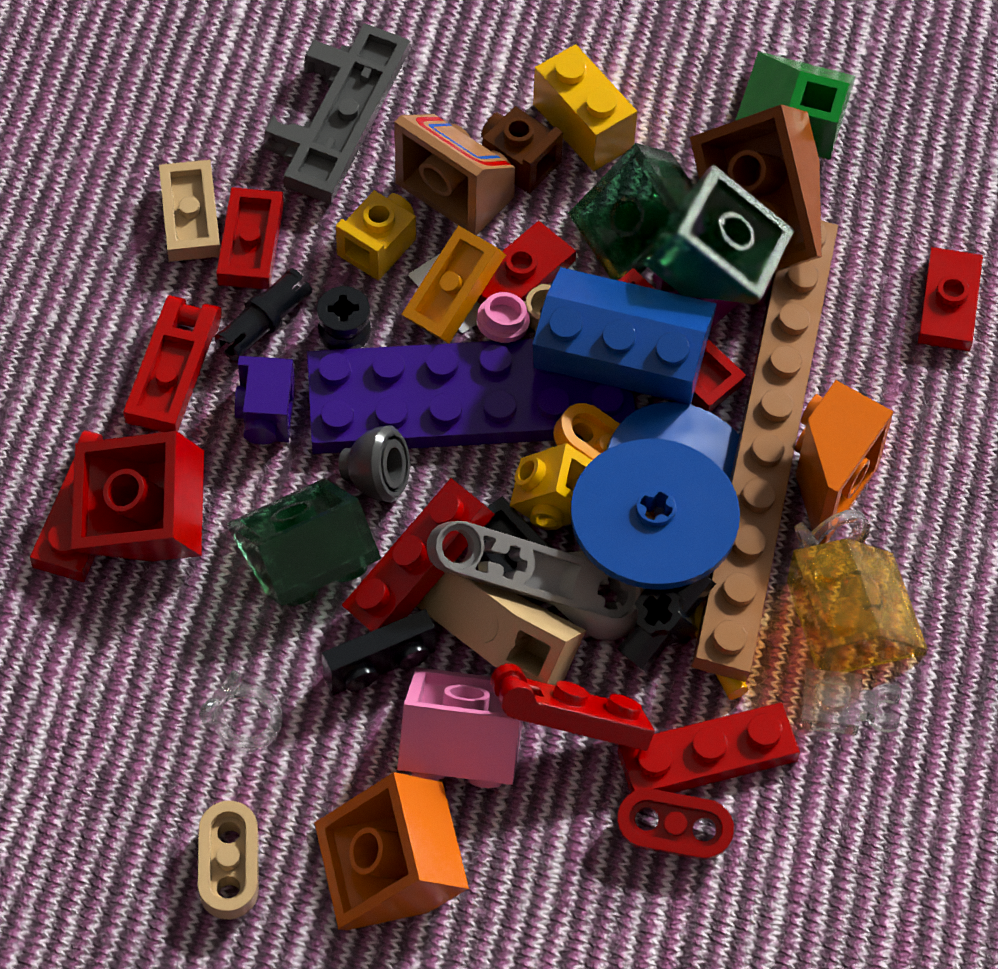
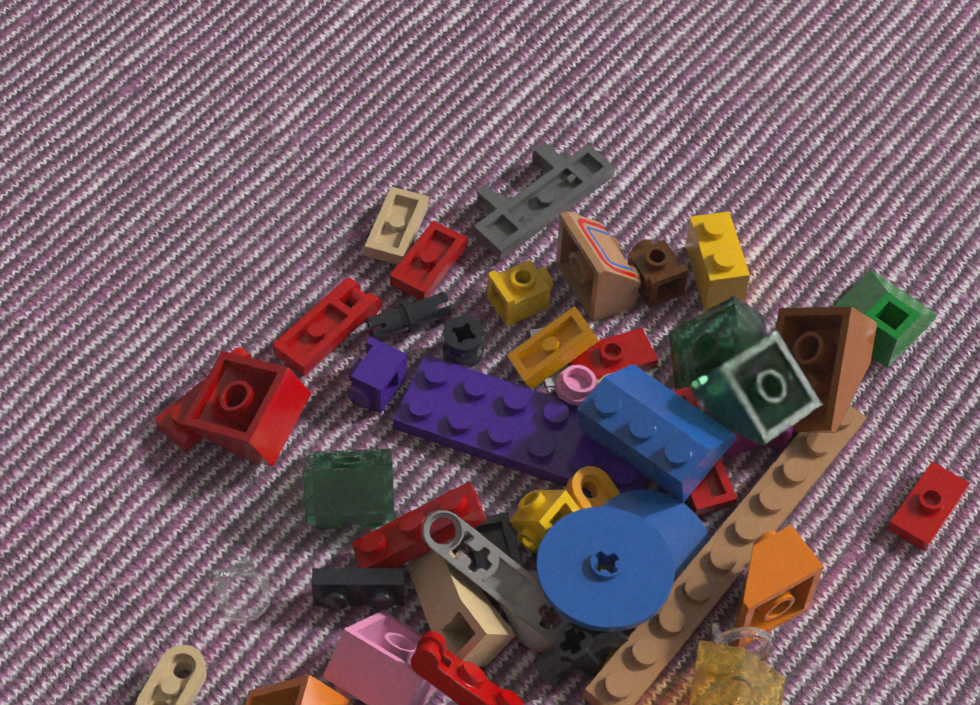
camera: 25 degrees right, 5 degrees down
dark grey brick [339,426,410,502] -> none

